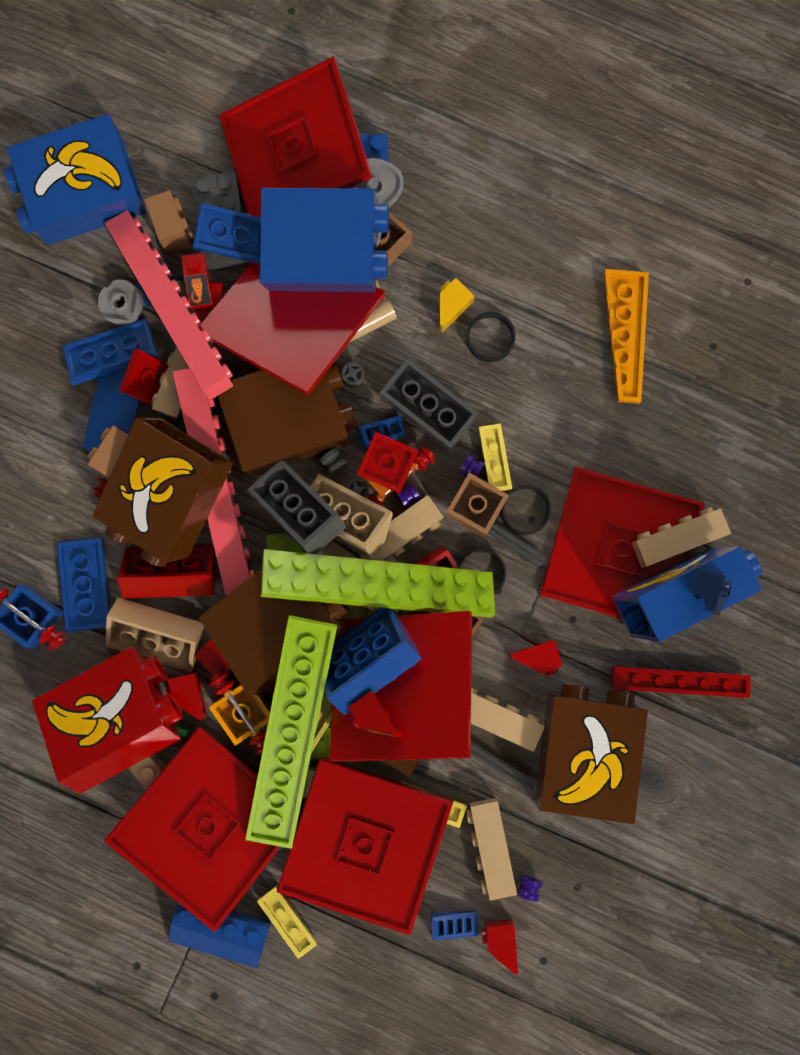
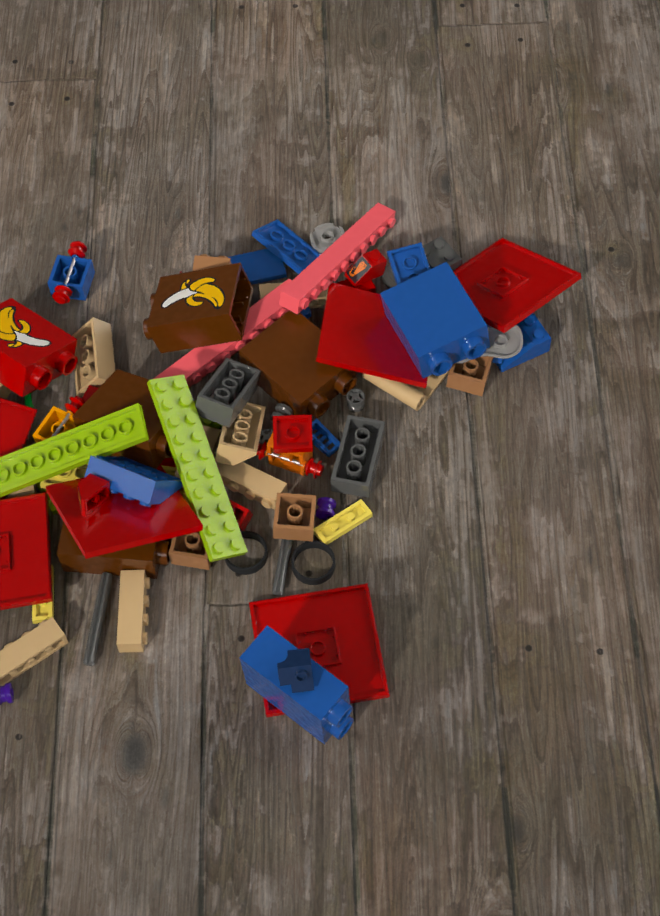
camera: 70 degrees right, 25 degrees down
blue brick [3,114,147,246] -> none
blue tile [57,537,111,632] -> none
red slope [118,545,216,598] -> none
red plate [119,349,169,407] -> none
medium nougat brick [145,190,194,256] -> none
red slope [166,672,208,720] -> none
dark purple wheel [395,482,421,510] -> none
yellow slope [439,278,475,333] -> none
black tyre [466,312,516,362] -> none
red slope [509,640,563,676] -> none
reddish brown brick [534,684,648,824] -> none
light orange wing [604,269,649,404] -> none
red plate [611,666,751,698] -> none
tan brick [632,507,731,568] -> none

